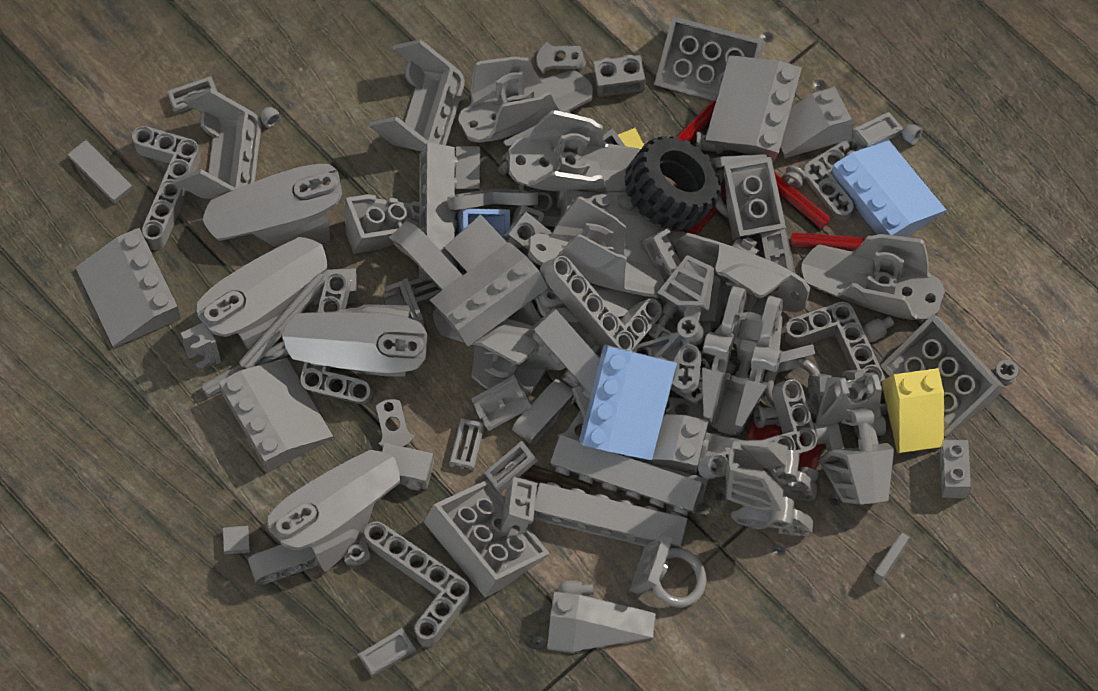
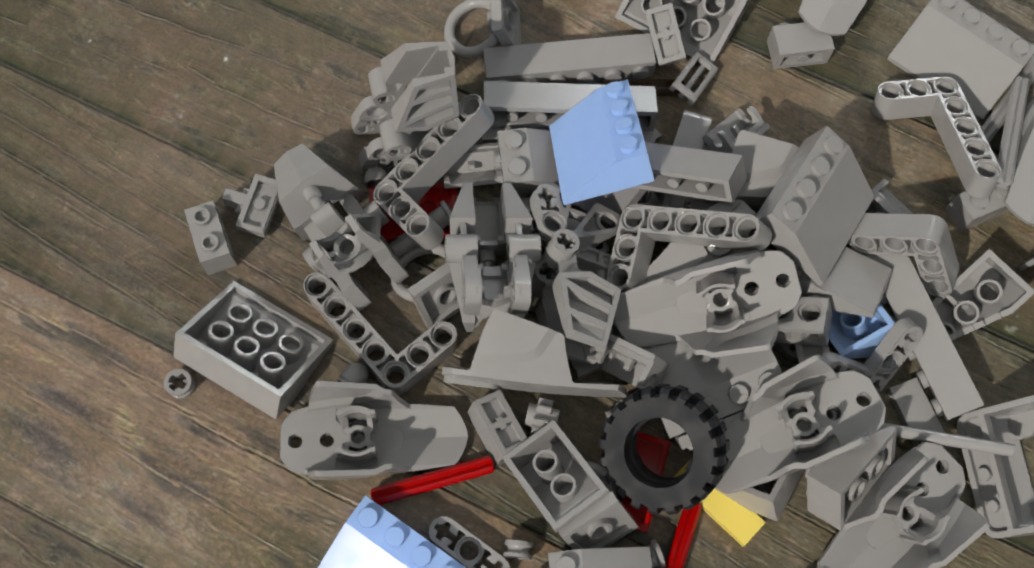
camera: 155 degrees right, 5 degrees up
light grey piece [282,304,427,377] -> none
light grey piece [376,399,415,447] -> none
light grey tile [449,418,485,471] -> none
red axle [774,172,830,228] -> none
light grey tile [873,533,910,586] -> none
light yellow slope [881,368,944,454] -> none
none -> light grey hinge [222,174,279,238]
none -> light grey bar [880,423,1015,457]

